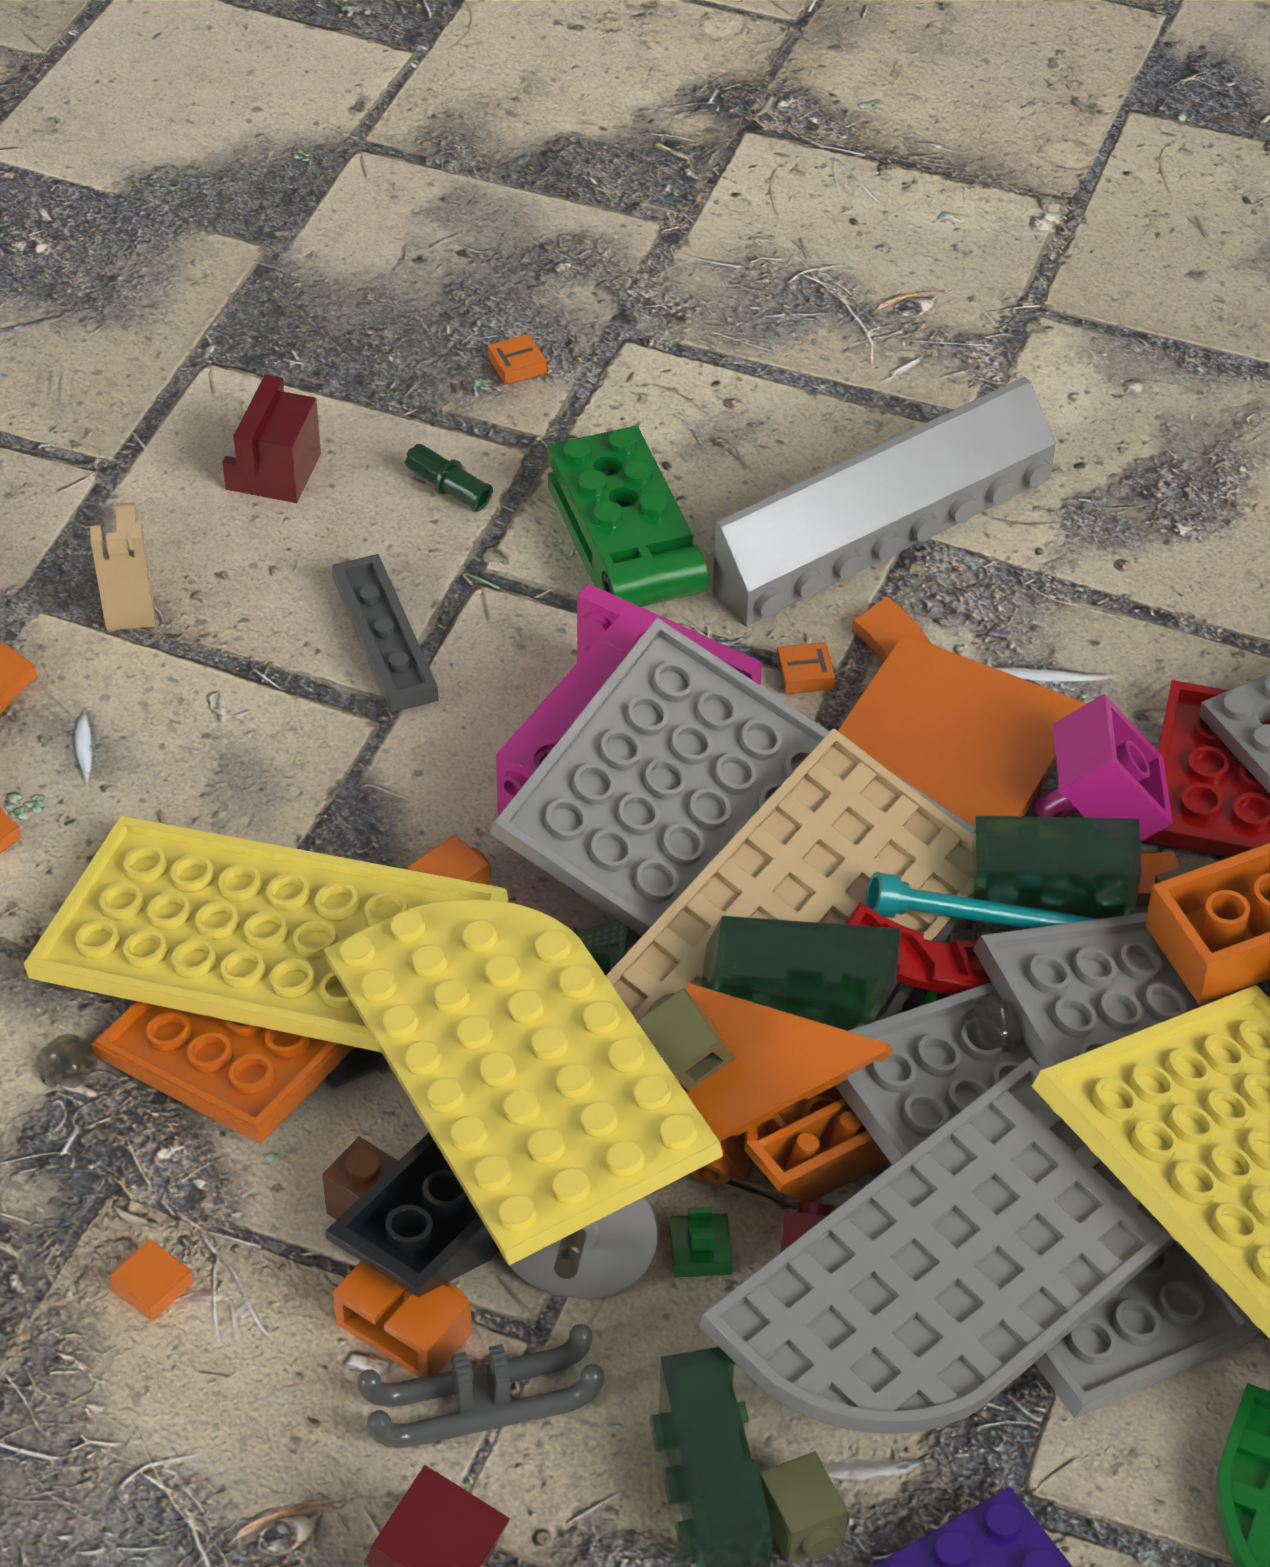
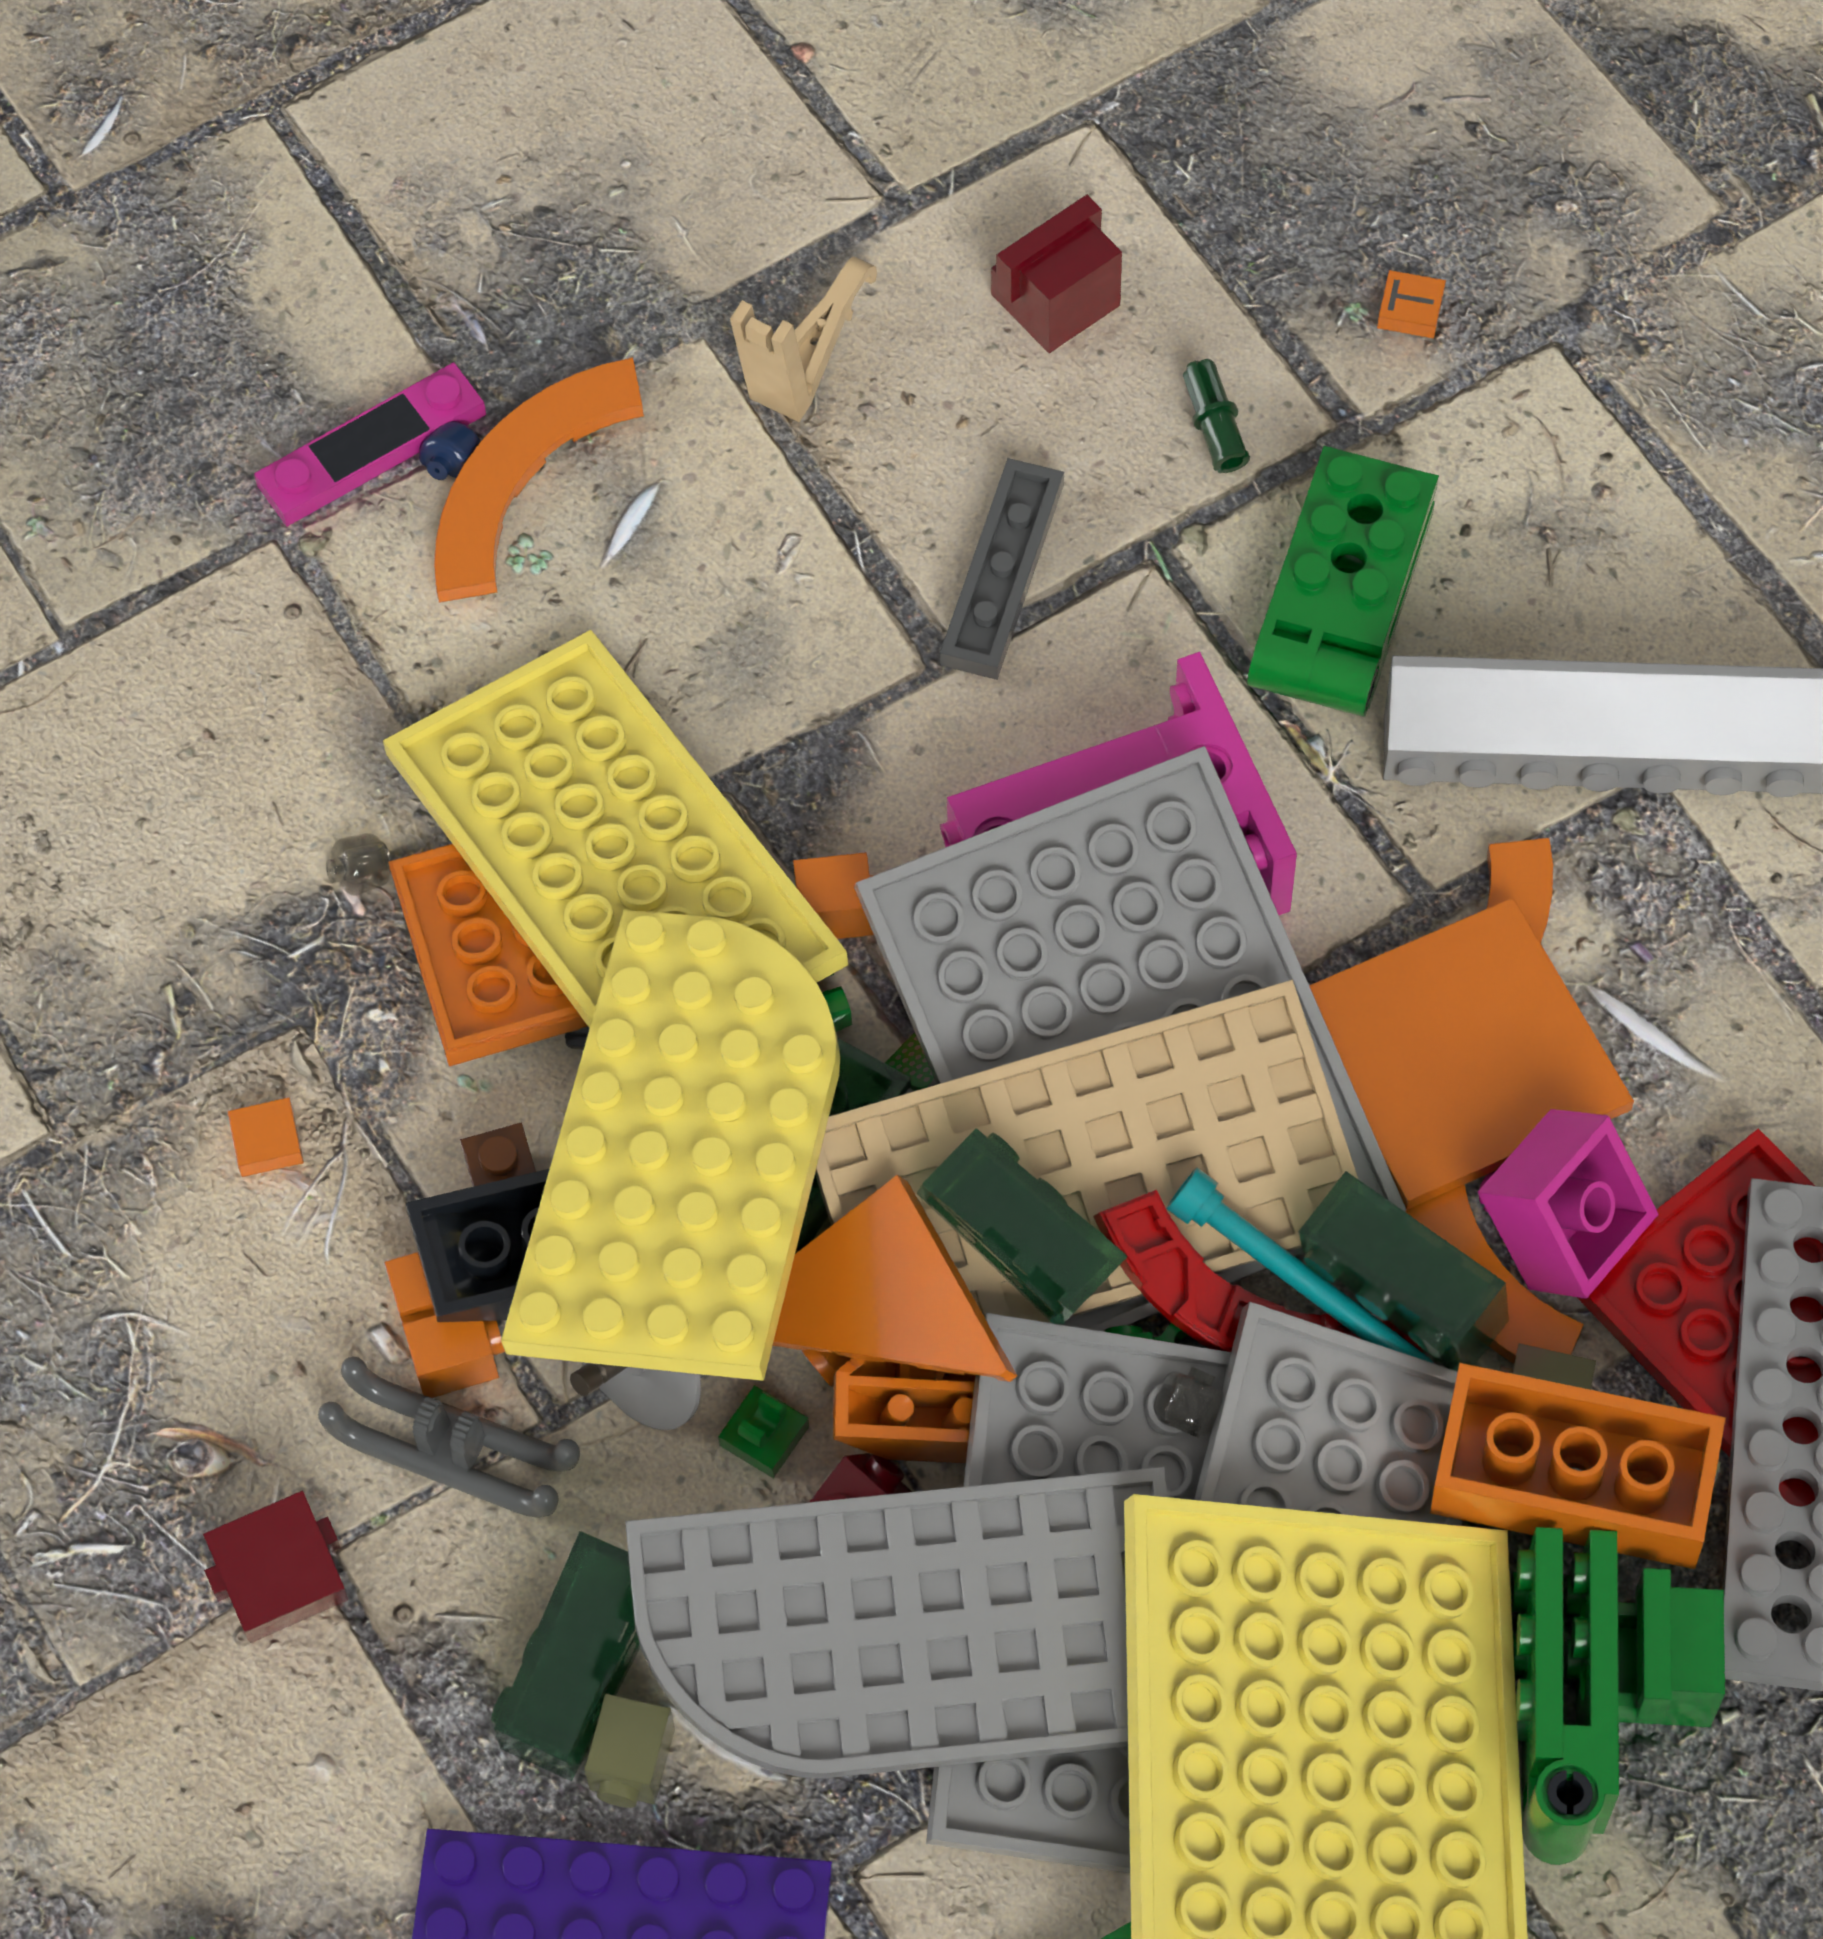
camera: 40 degrees right, 15 degrees up
olive brick [637,988,736,1091] -> none
orange tile [776,642,835,694] -> none

